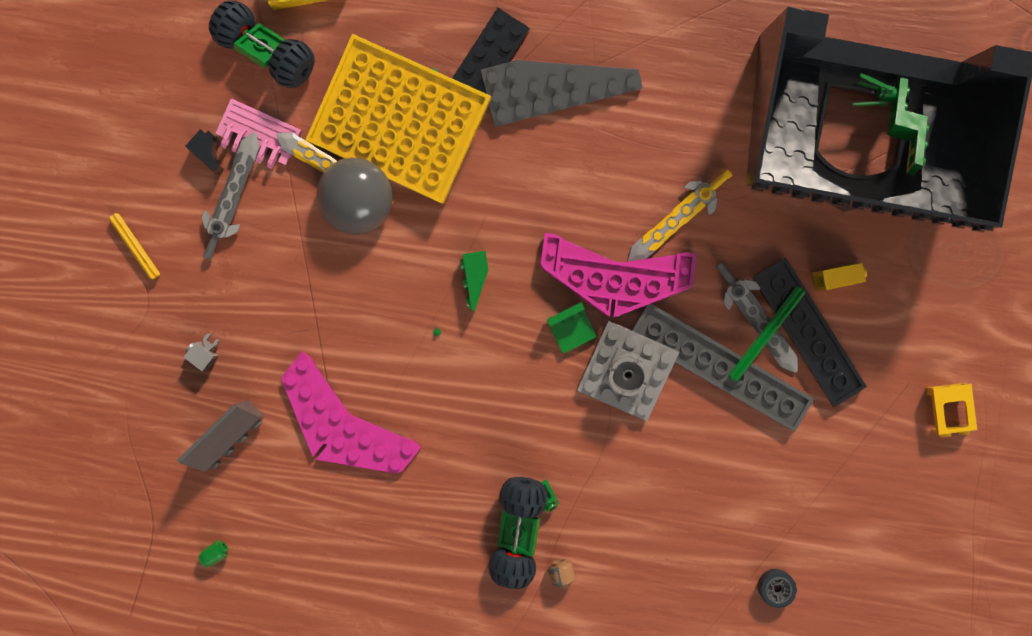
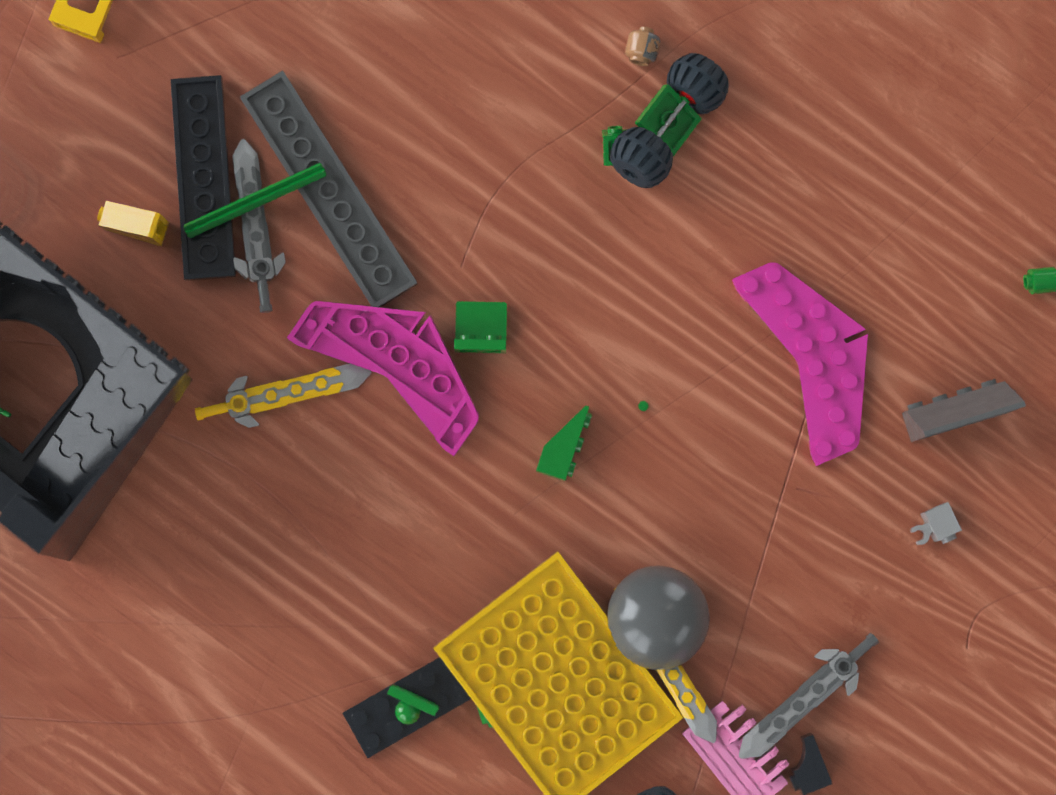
camera: 150 degrees left, 5 degrees down
yellow axle [109,213,160,280] -> none
dark grey wing [480,60,643,127] -> none
light grey piece [577,320,679,421] -> none
none -> green tile [387,684,439,725]

